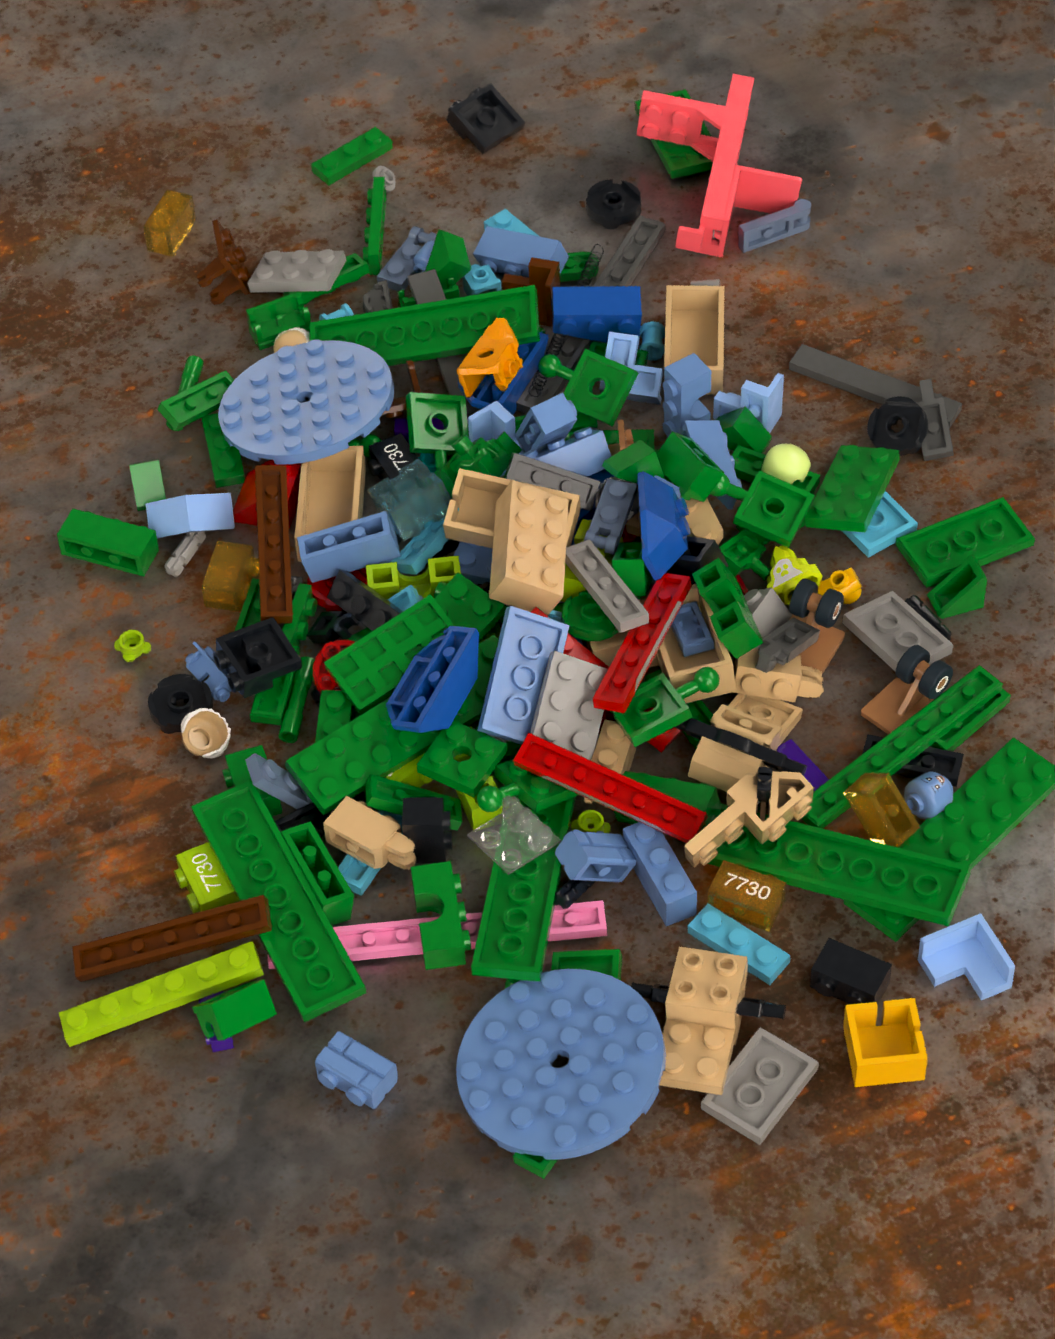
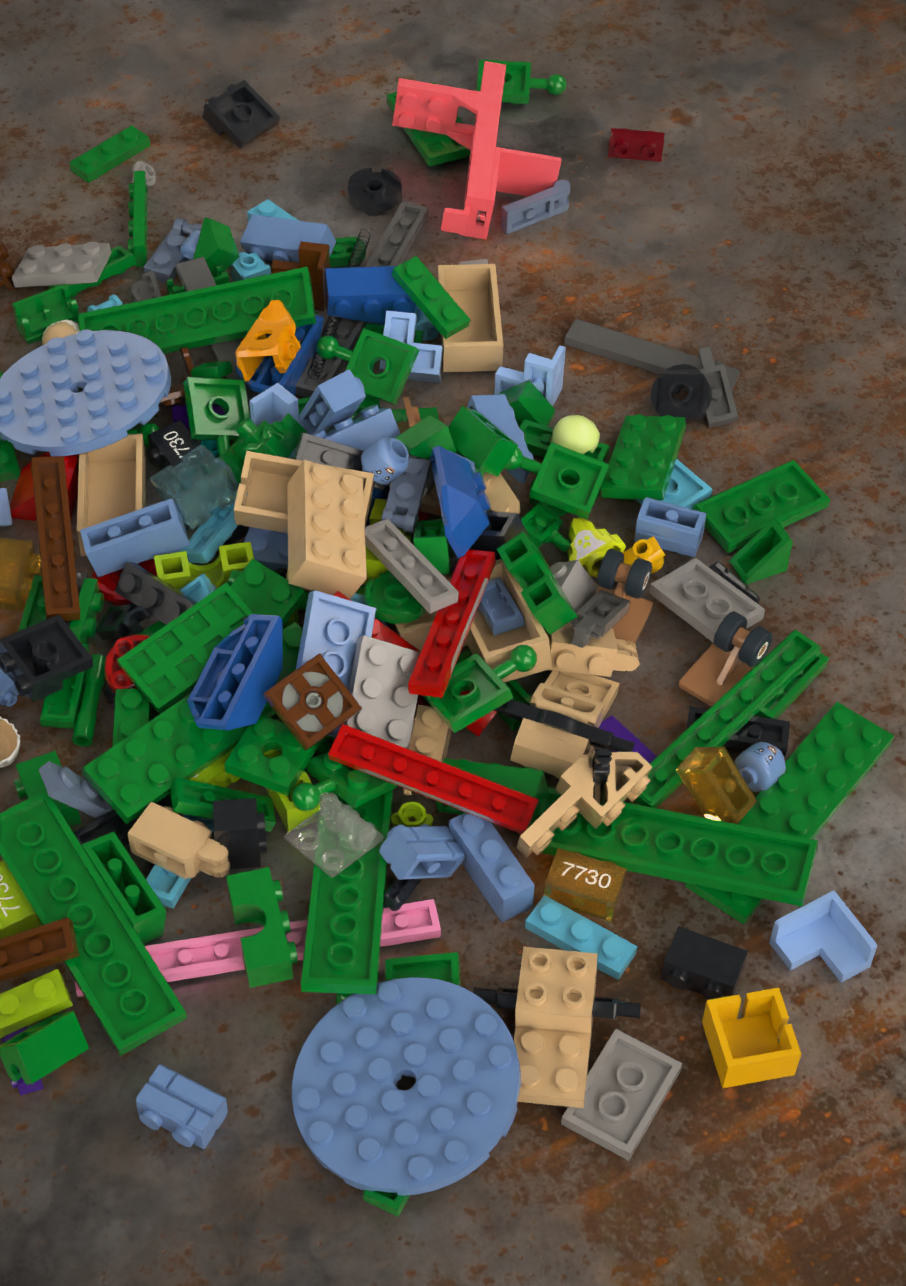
camera: 10 degrees left, 0 degrees up
medium blue arch [662,353,711,437] -> none
none -> green tile [191,361,233,379]
none -> reddish brown piece [263,653,362,751]
none -> medium blue head [361,437,409,485]
none -> green plate [391,256,471,339]
none -> green plate [477,59,567,104]
none -> dark red bracket [608,128,665,162]
none -> medium blue brick [634,497,707,557]

